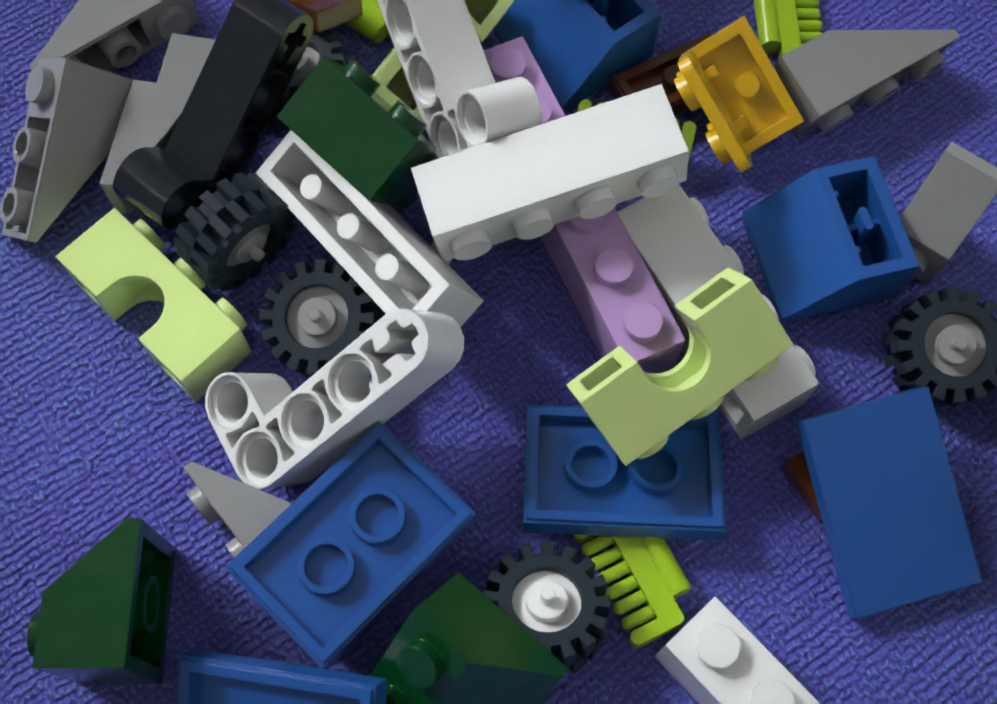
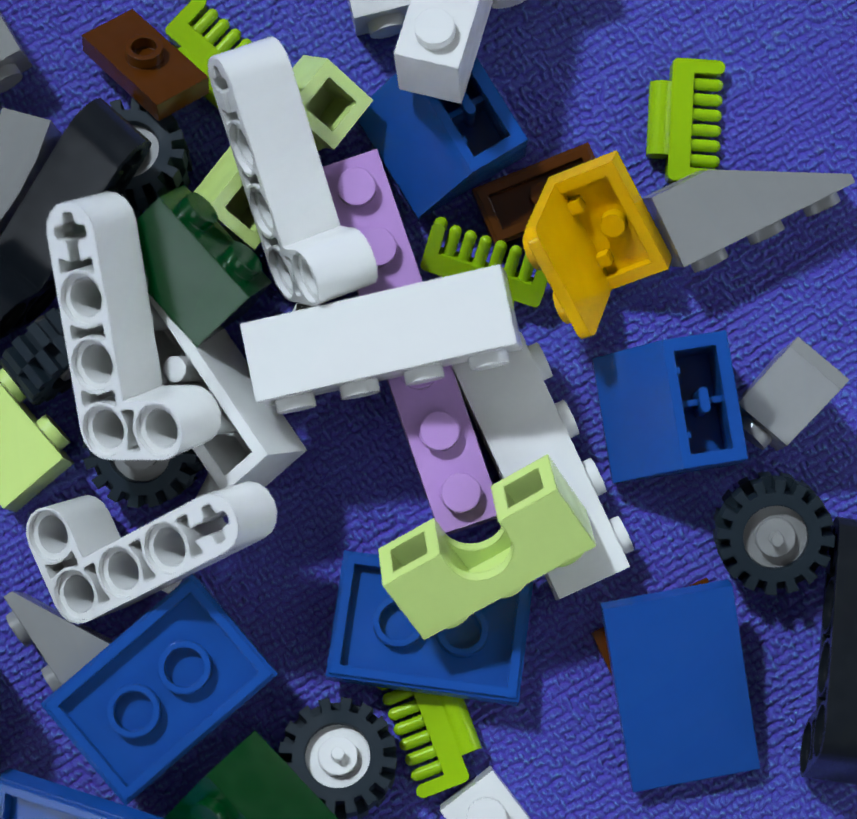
camera: 10 degrees right, 15 degrees up
none -> white beam [46,191,221,460]

